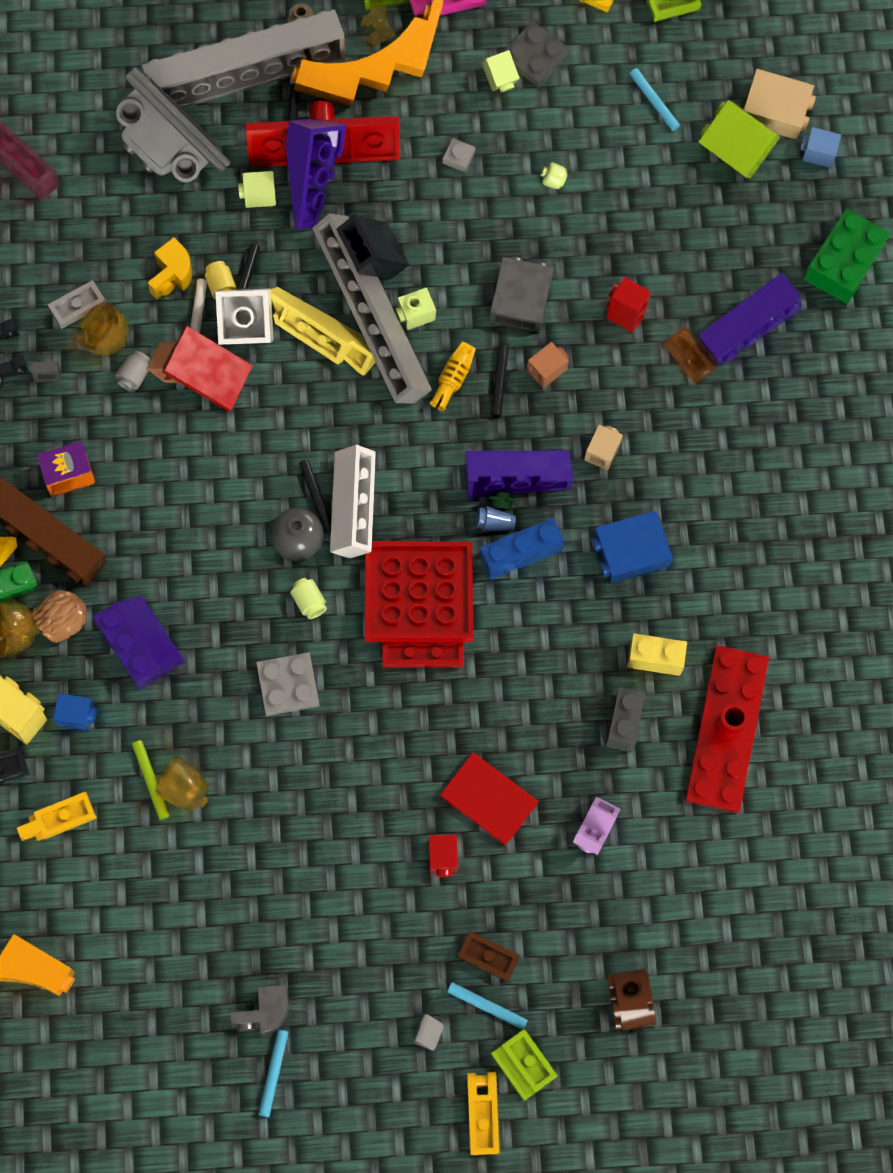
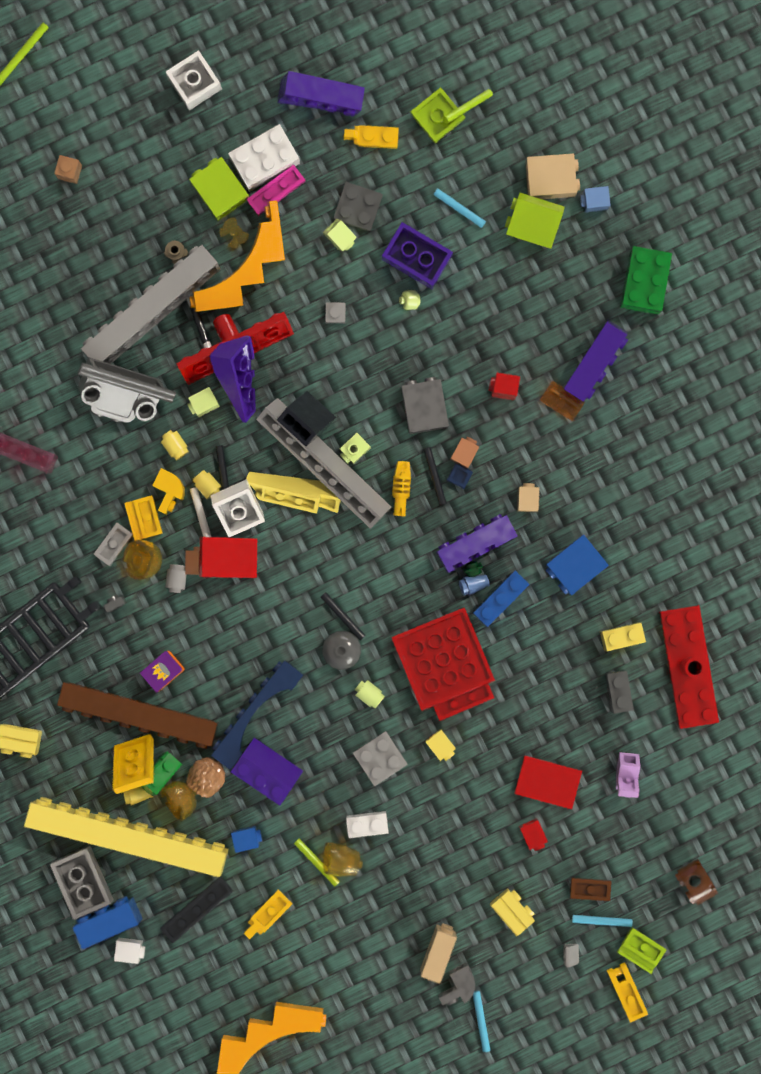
camera: 20 degrees left, 15 degrees up
white brick [330,445,376,558] -> none
none -> yellow plate [124,495,163,541]
none -> light yellow brick [161,430,189,460]
none -> dark blue arch [211,660,304,770]
none -> white brick [346,811,388,838]
none -> dark purple brick [382,222,453,290]
none -> tan brick [420,923,457,984]
none -> light yellow brick [425,729,456,761]
none -> dark blue tile [447,463,473,490]
none -> light yellow brick [490,888,535,936]

